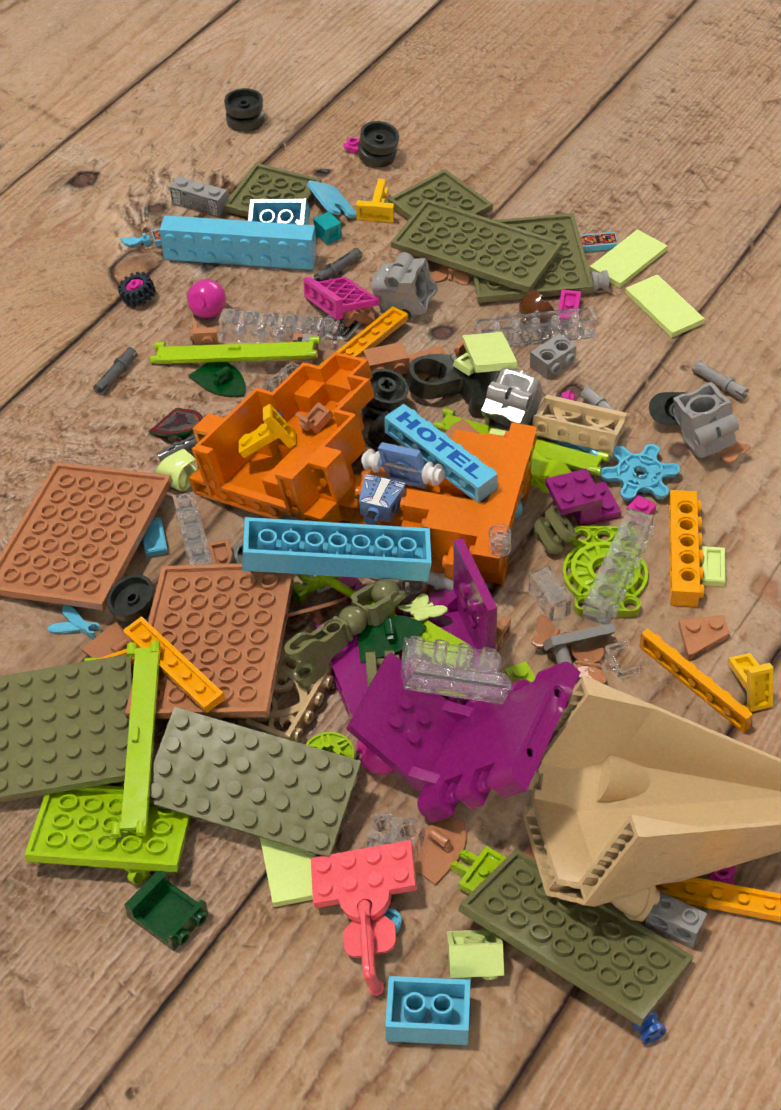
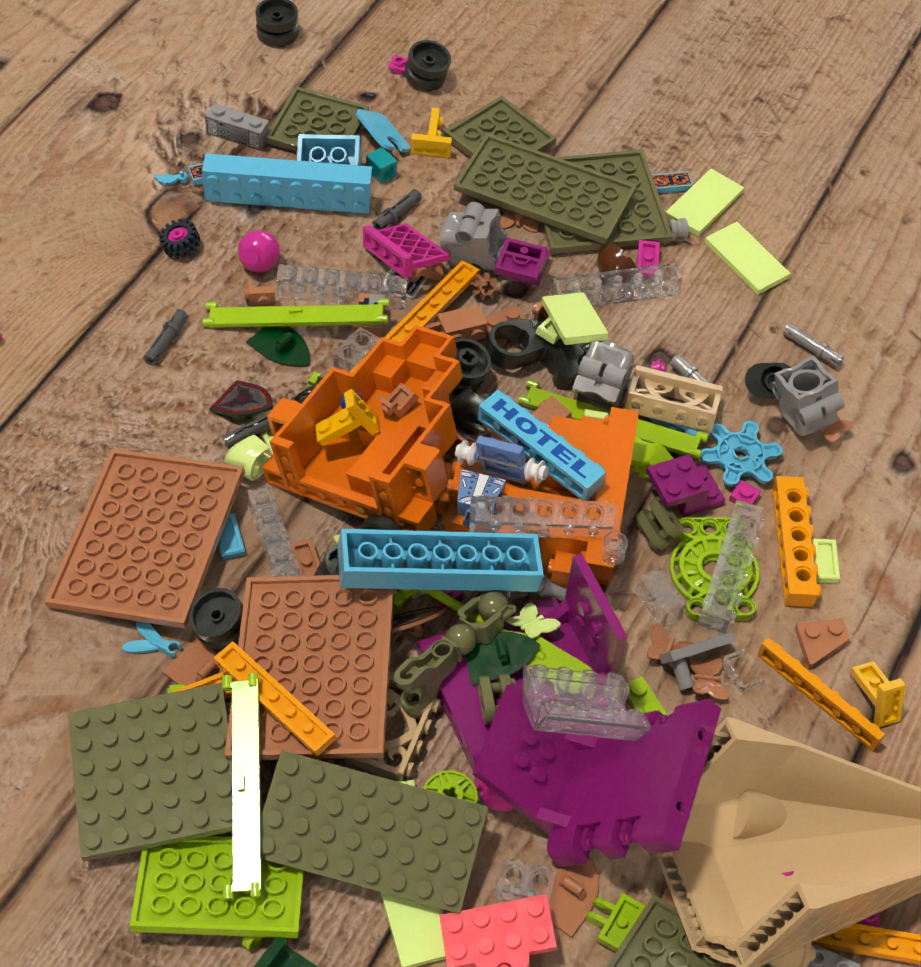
camera: 10 degrees left, 5 degrees up
light grey brick [530,334,577,379] -> none
none -> clear brick [469,495,620,540]
none -> nougat gear [470,272,498,300]
none -> magenta bracket [494,237,551,286]

